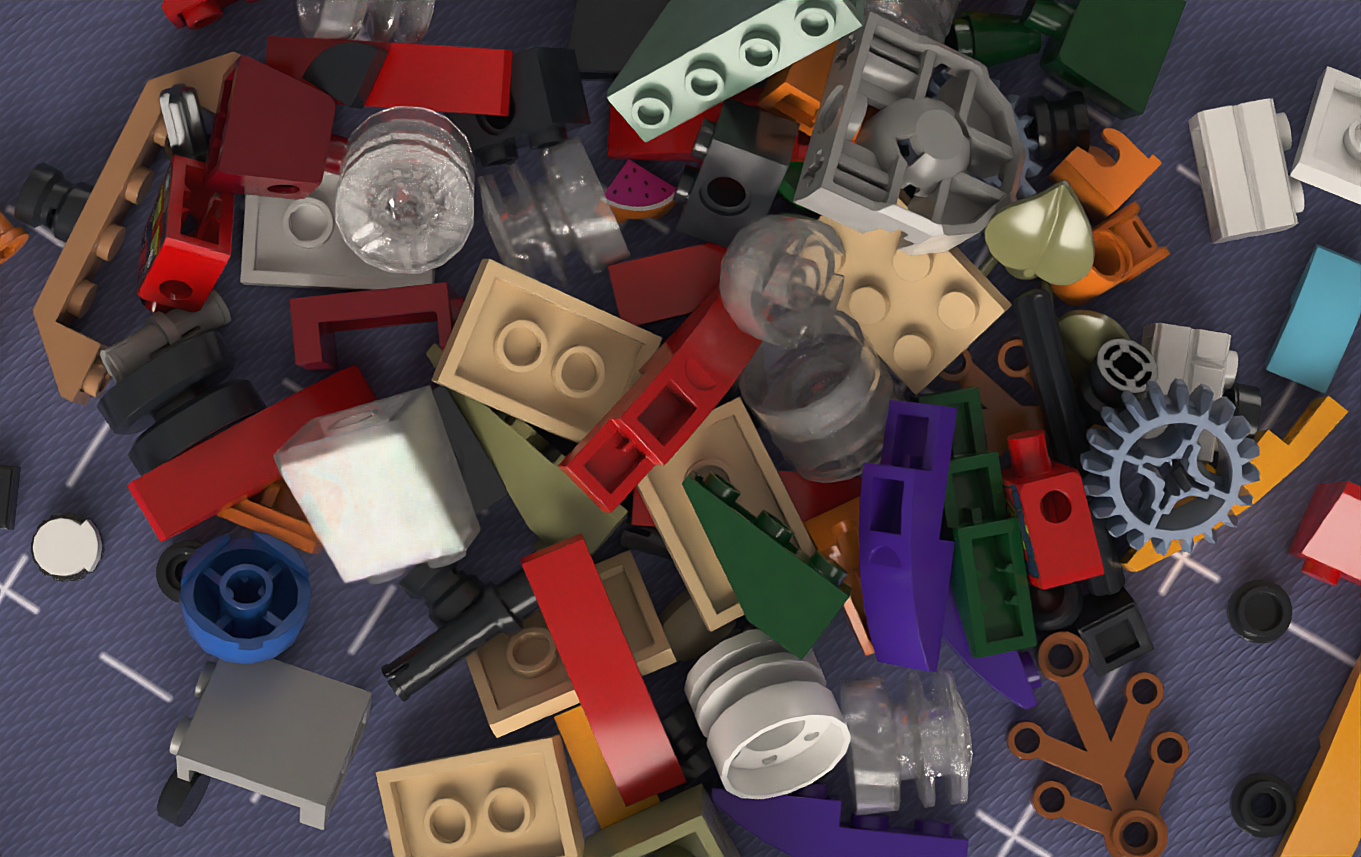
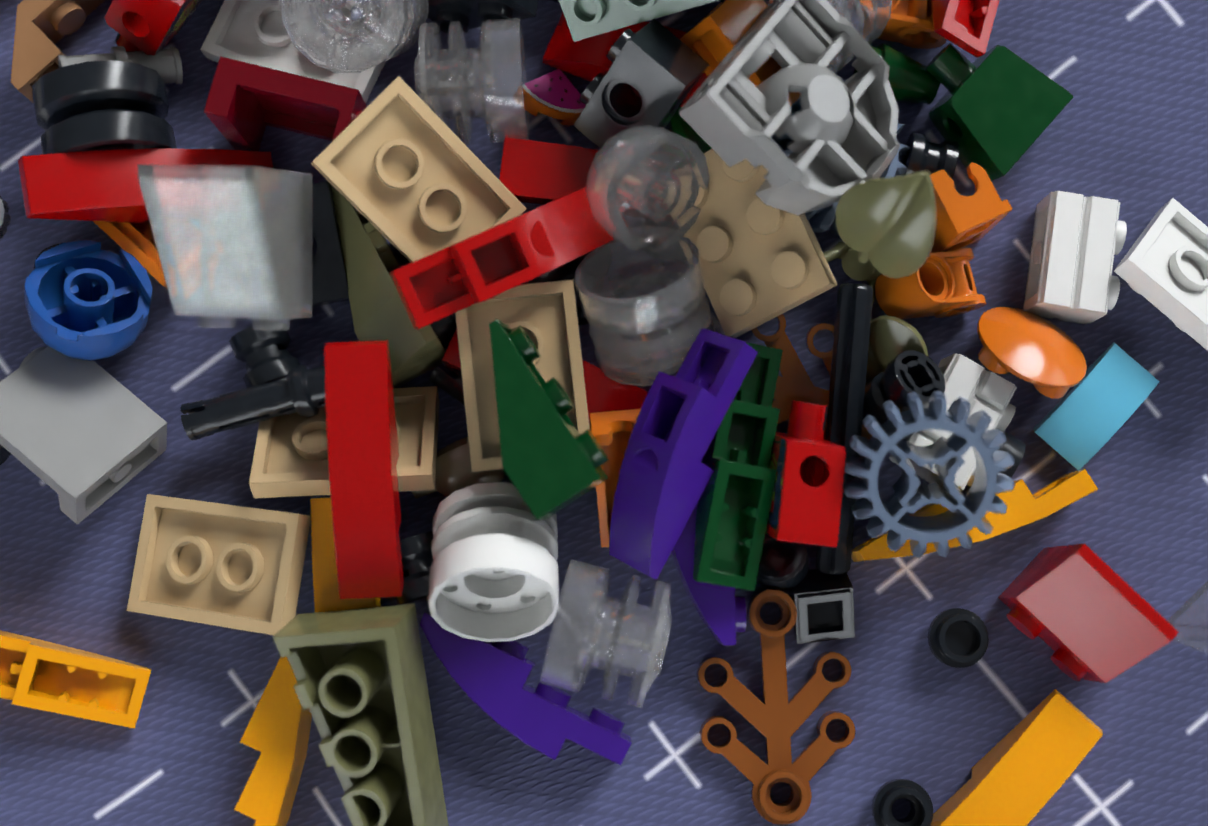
camera: 20 degrees right, 5 degrees down
none -> orange dish [977,307,1087,399]

